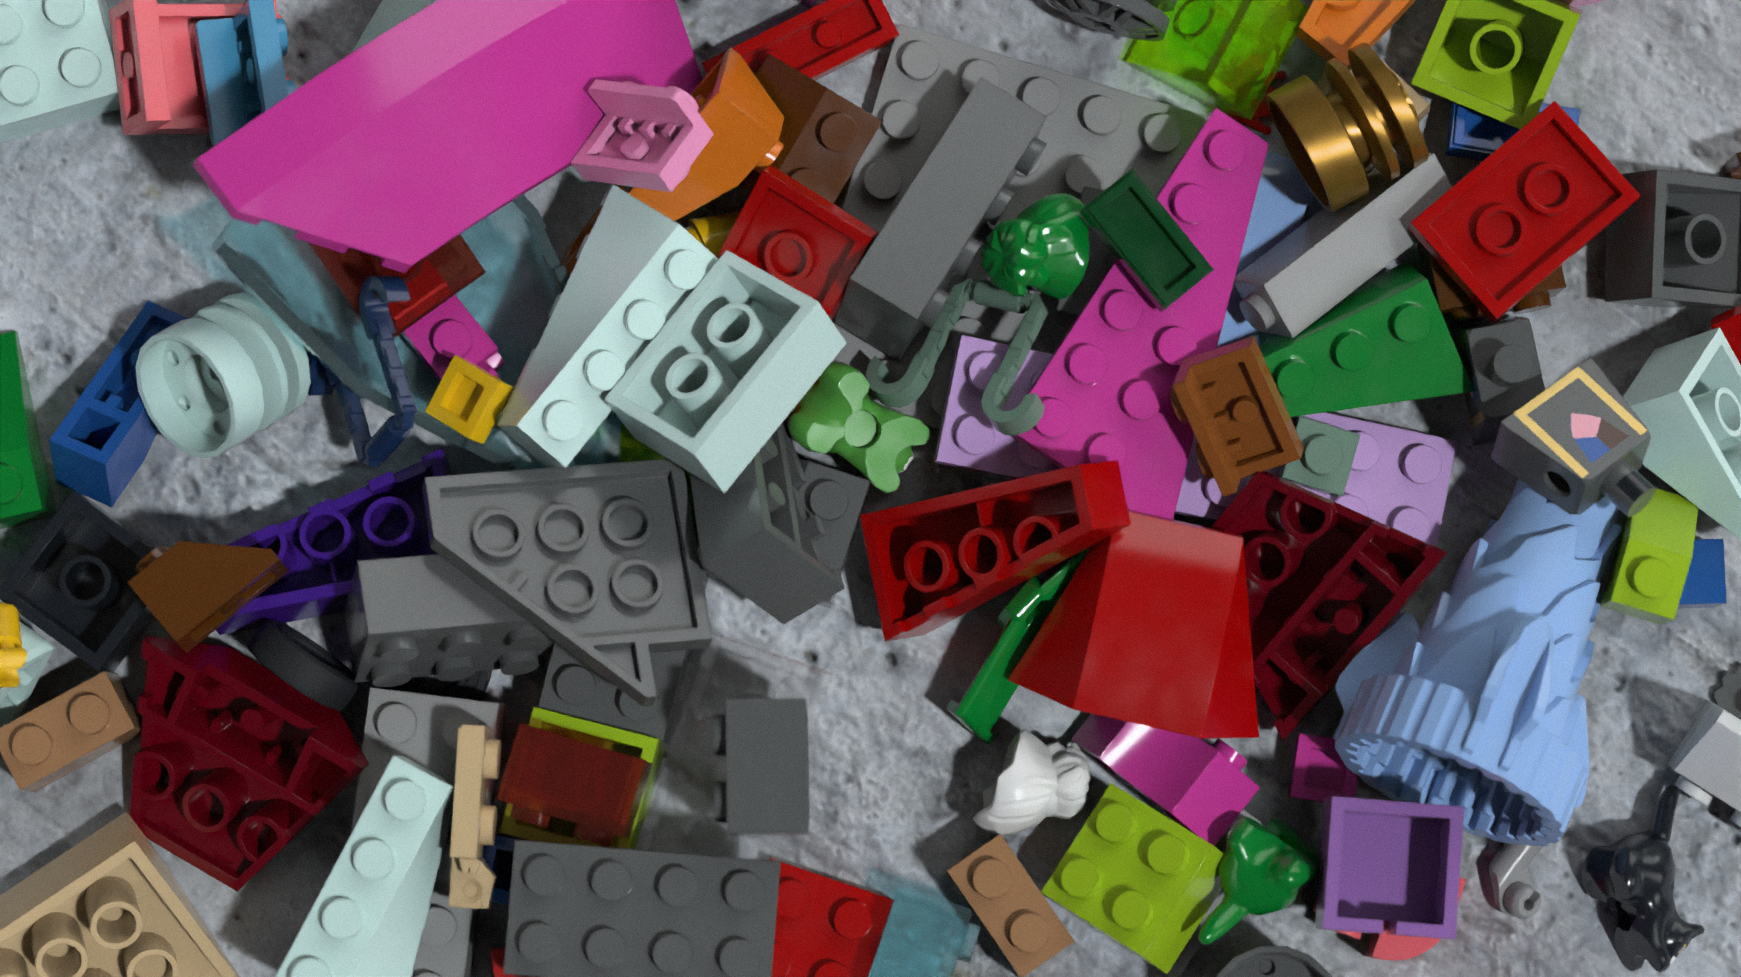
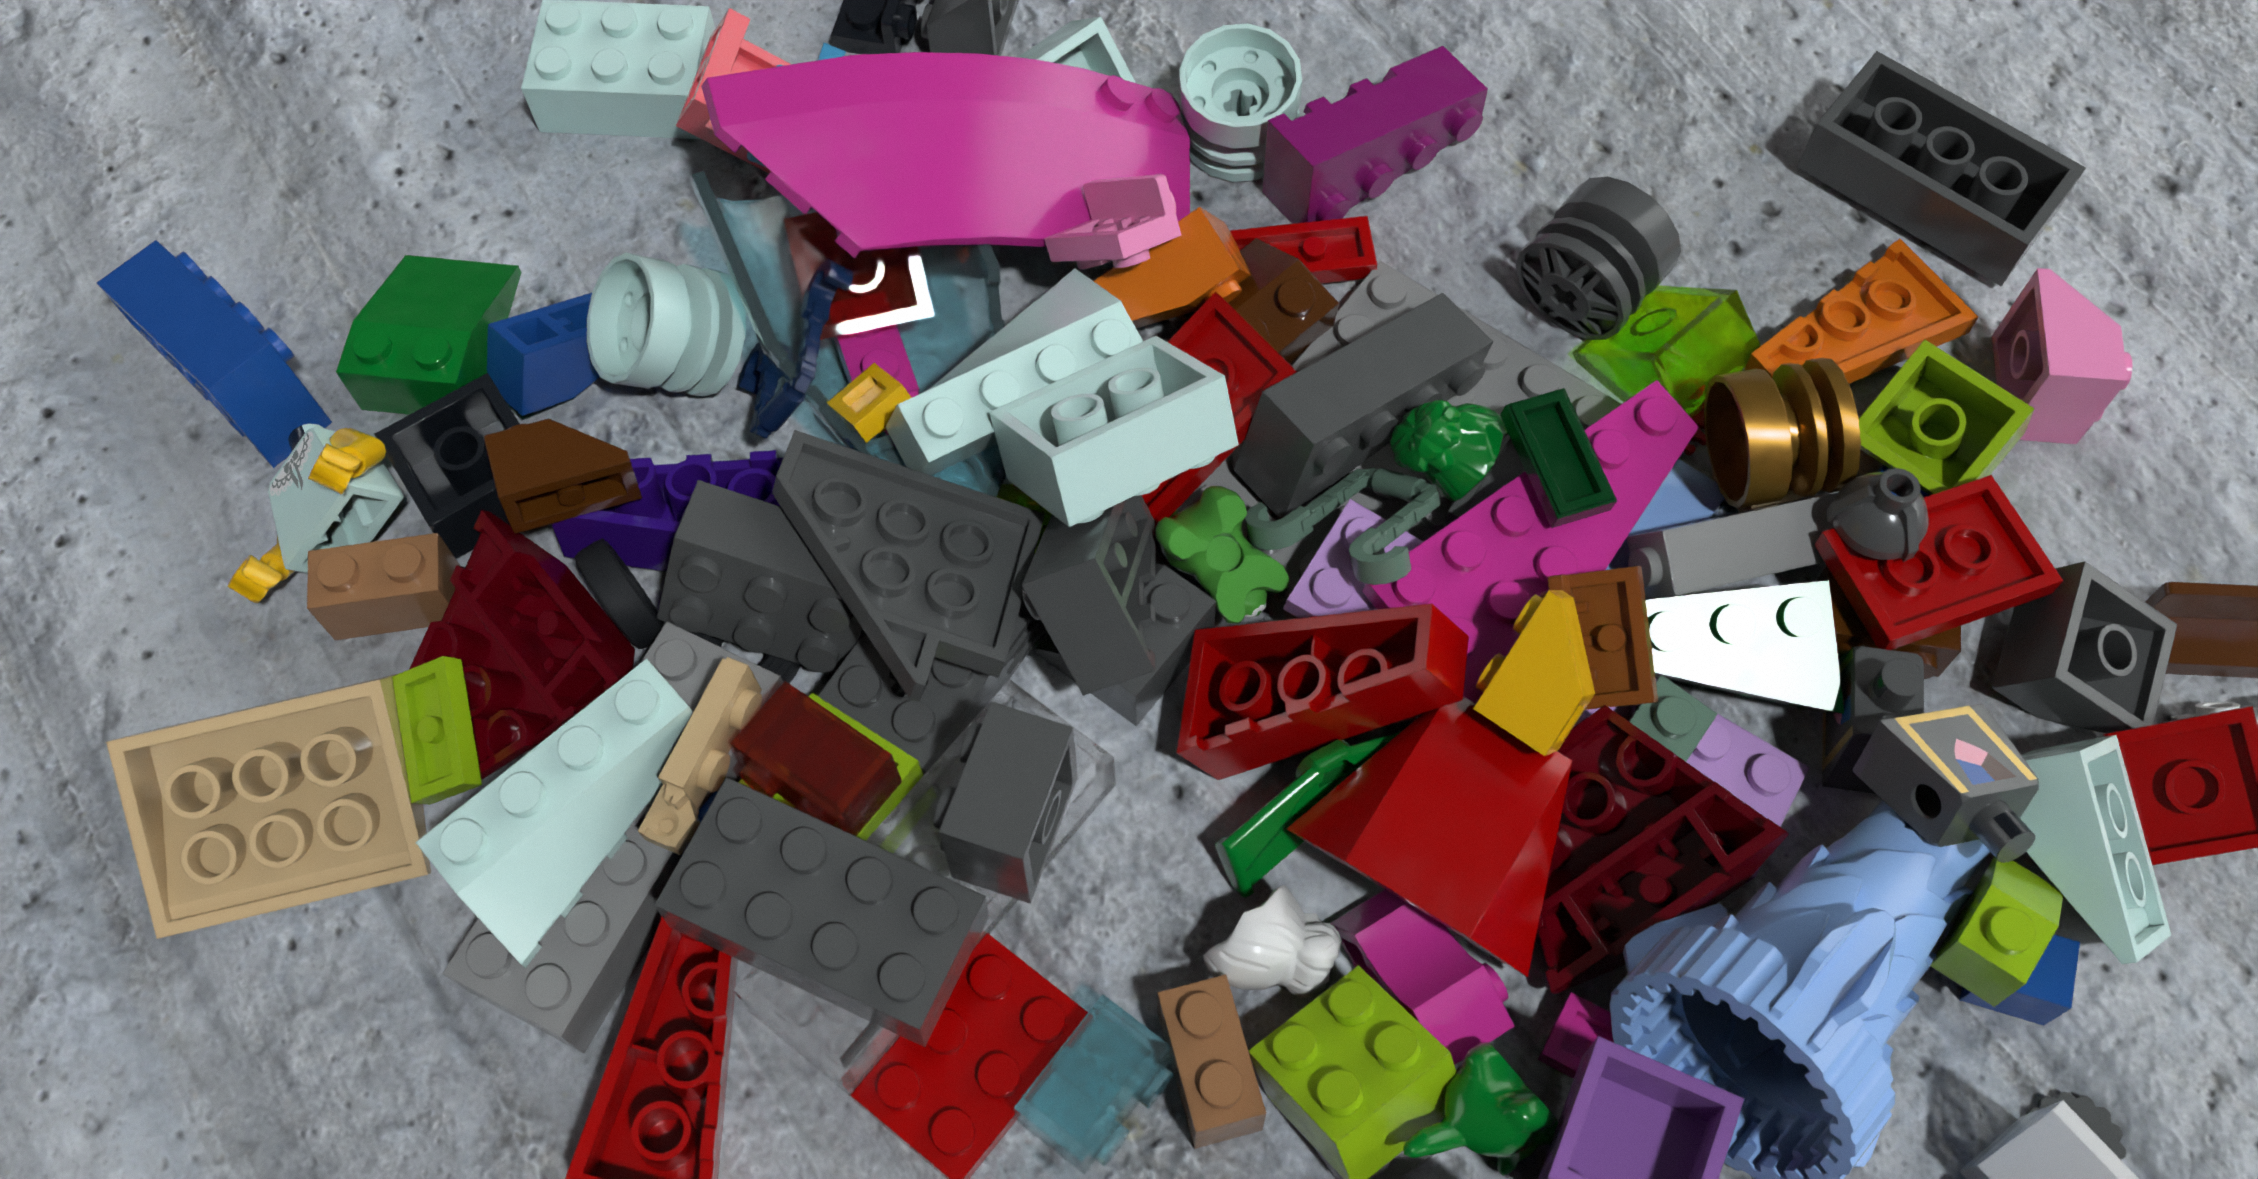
camera: 20 degrees right, 20 degrees down
none -> lime plate [392,656,482,805]
none -> yellow slope [1473,590,1595,756]
none -> dark grey piece [1826,468,1929,562]

